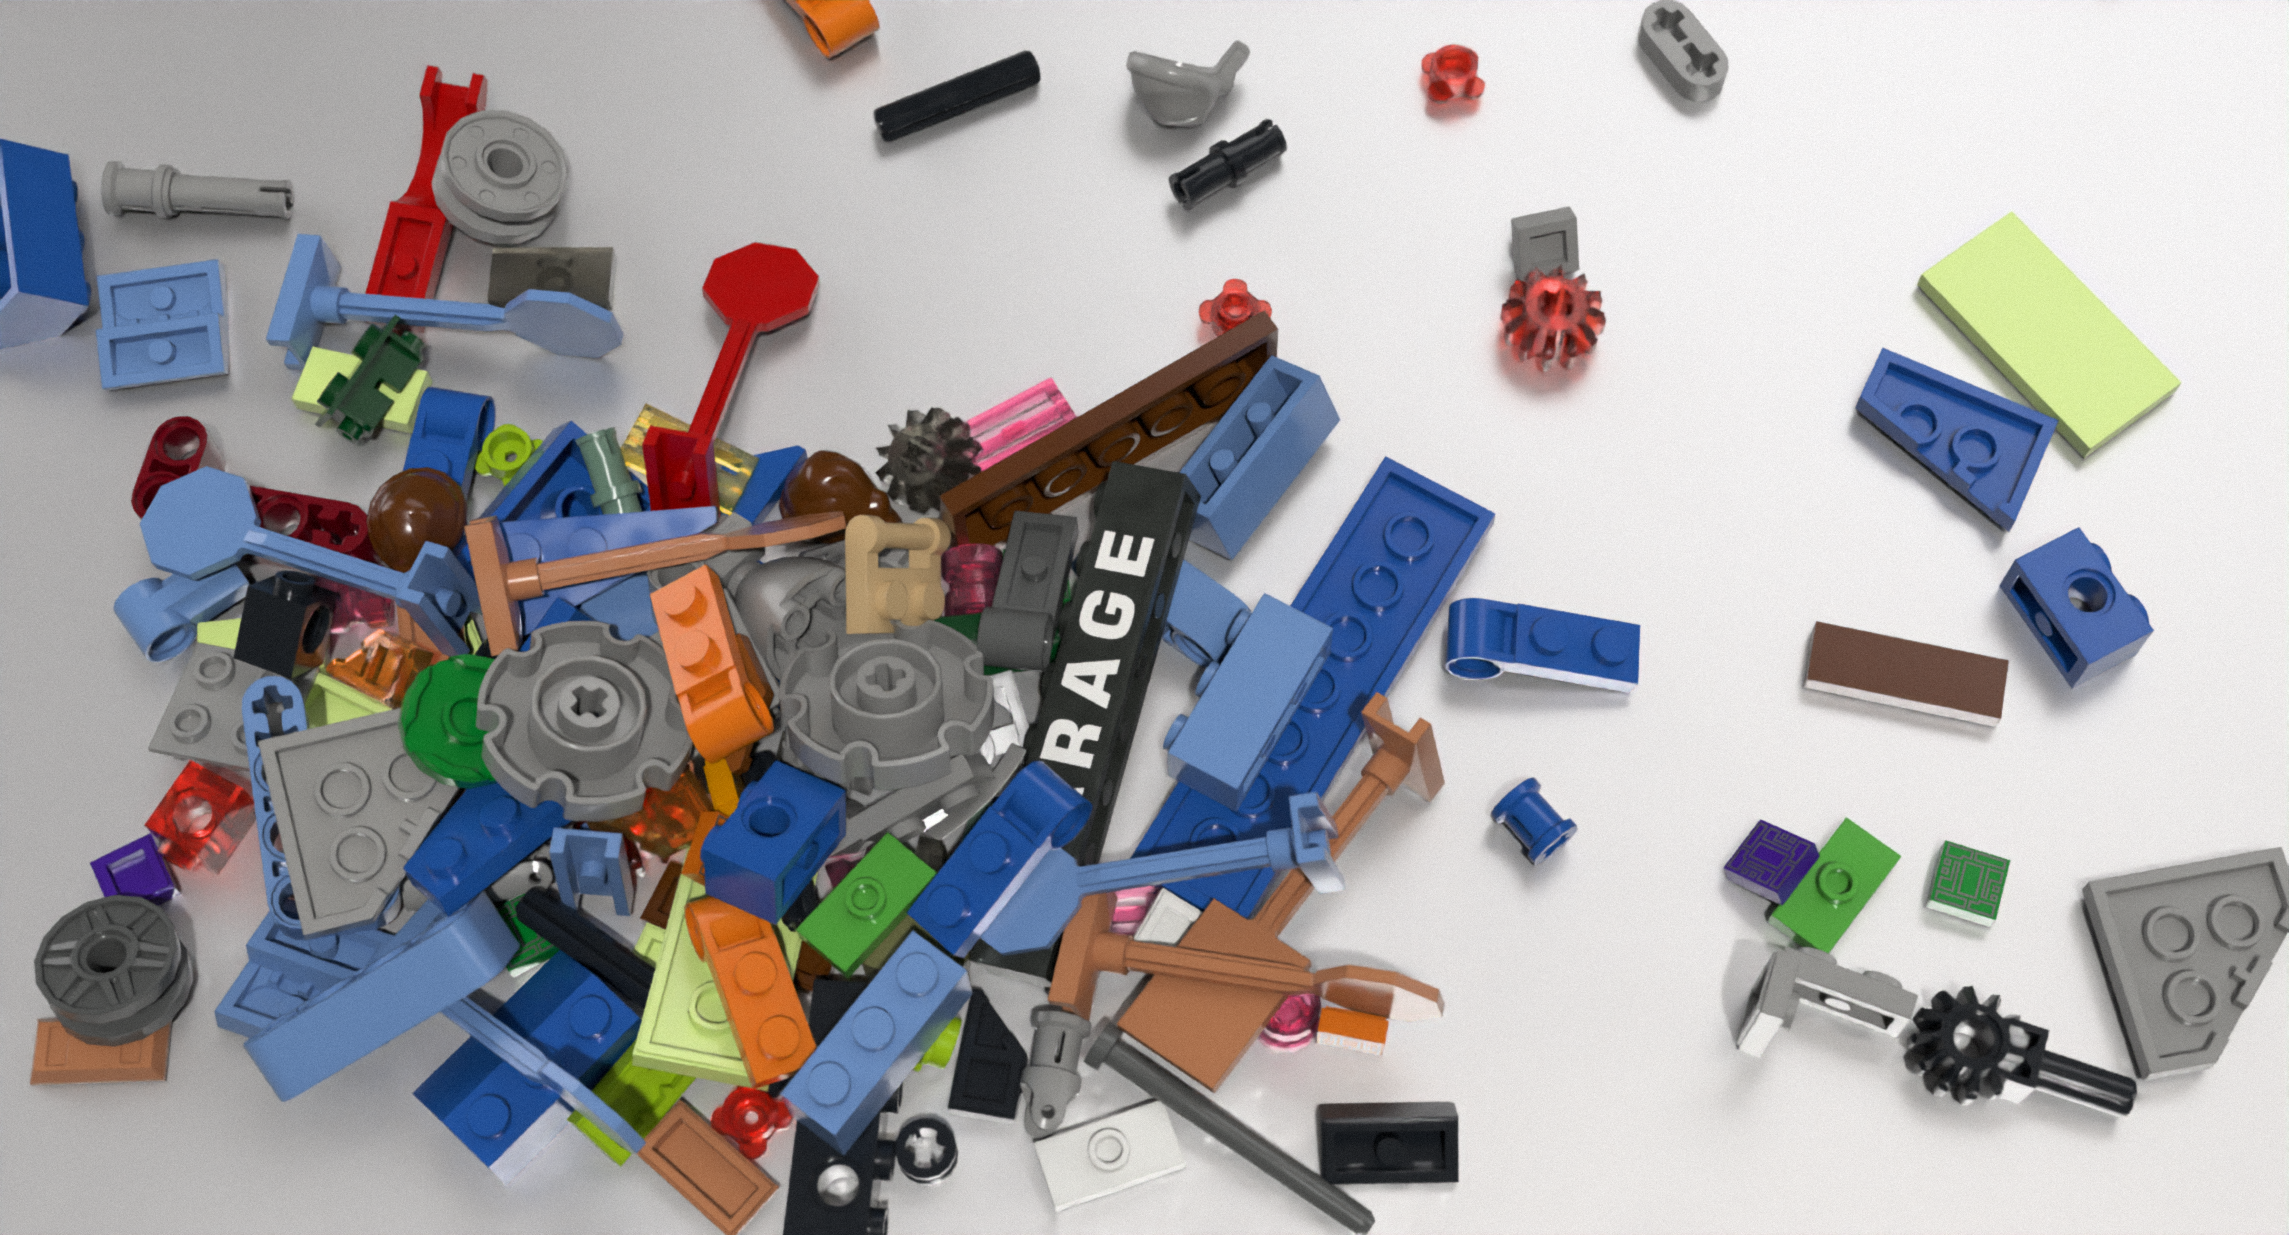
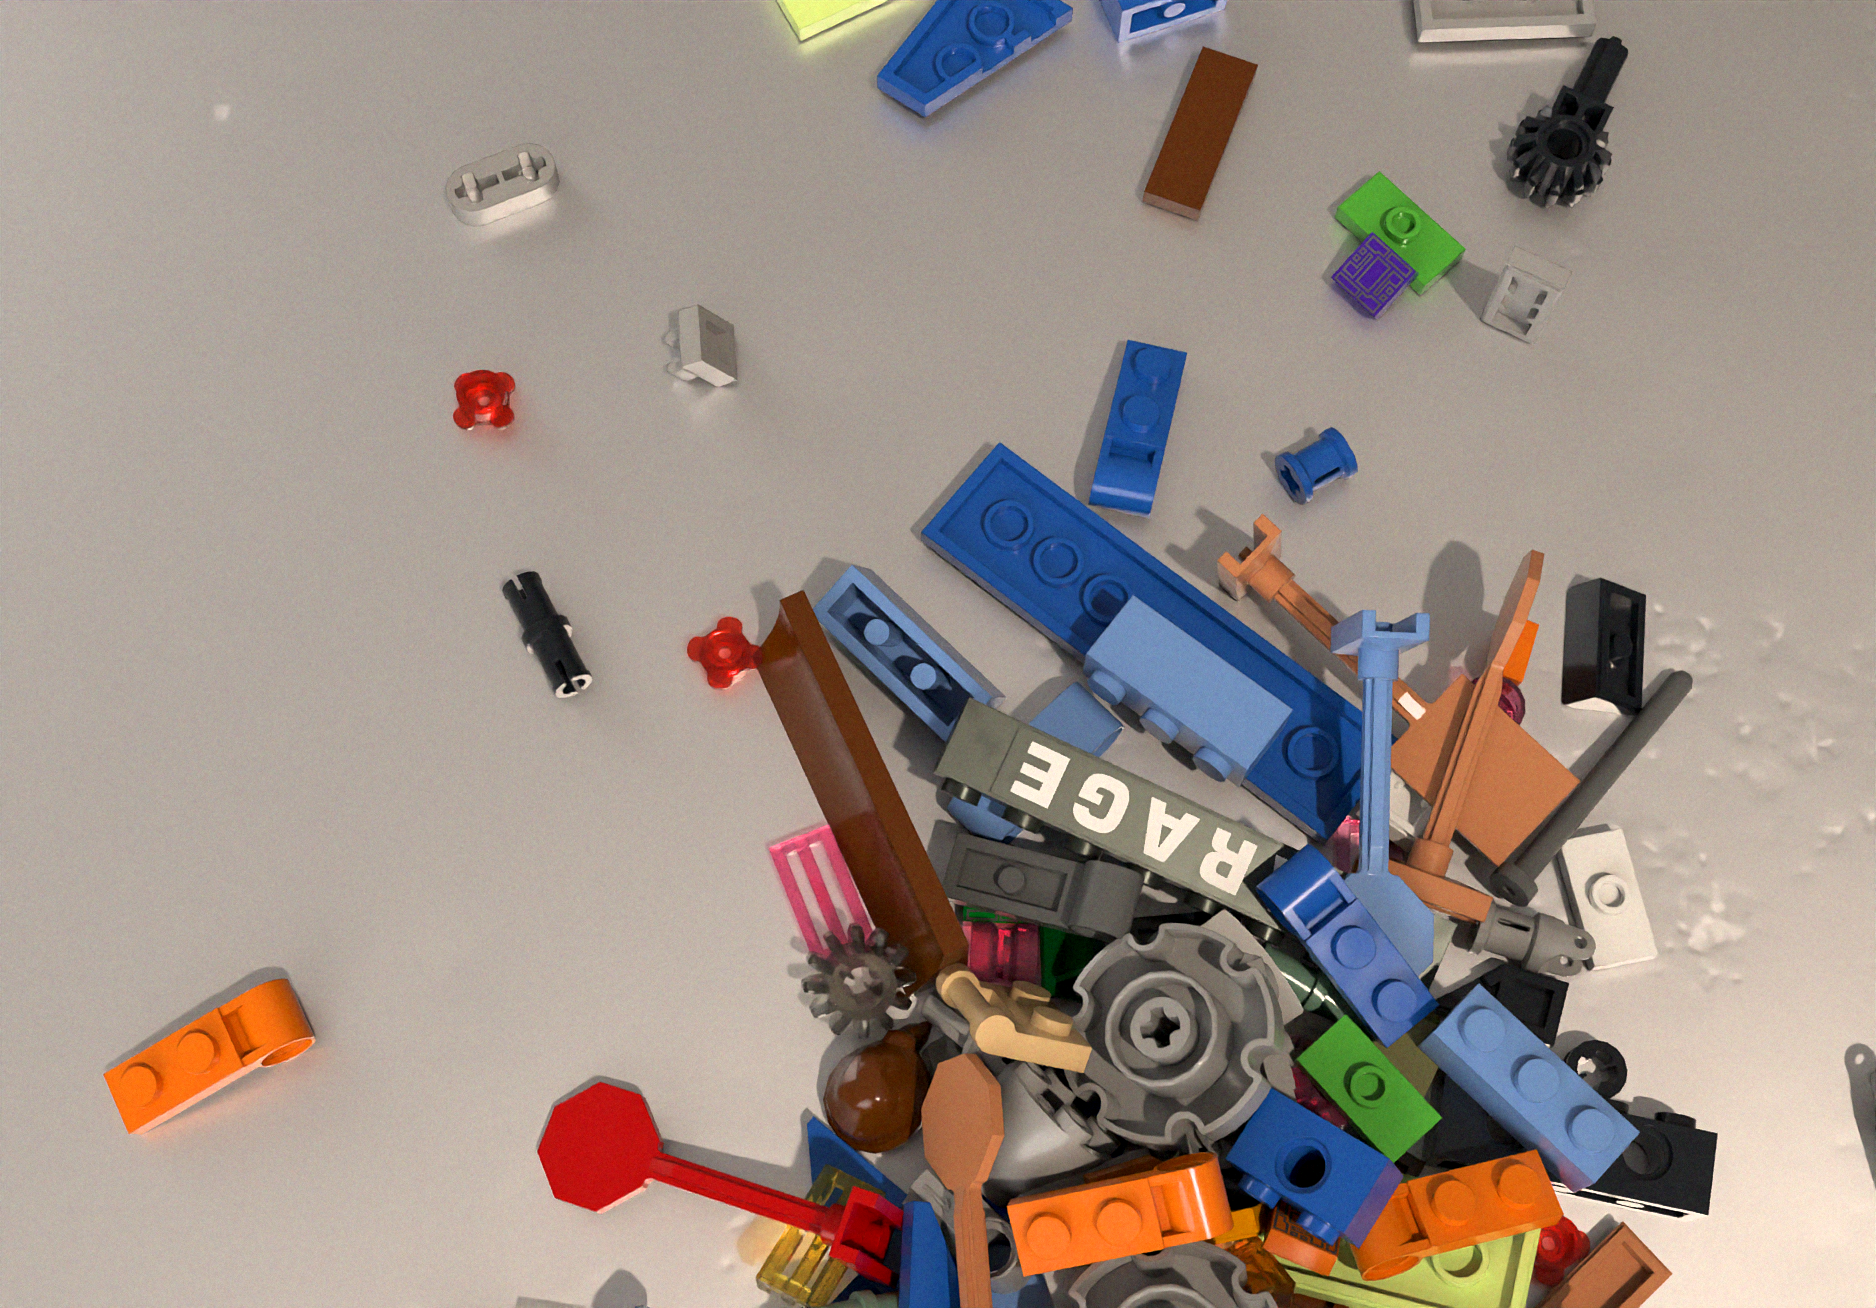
camera: 85 degrees left, 5 degrees up
black axle [873,50,1041,141] -> none
light grey hat [1126,40,1250,128] -> none
clear red gear [1500,264,1606,372] -> none
light grey plate [1785,947,1918,1038] -> none
green tile [1925,840,2011,927] -> none

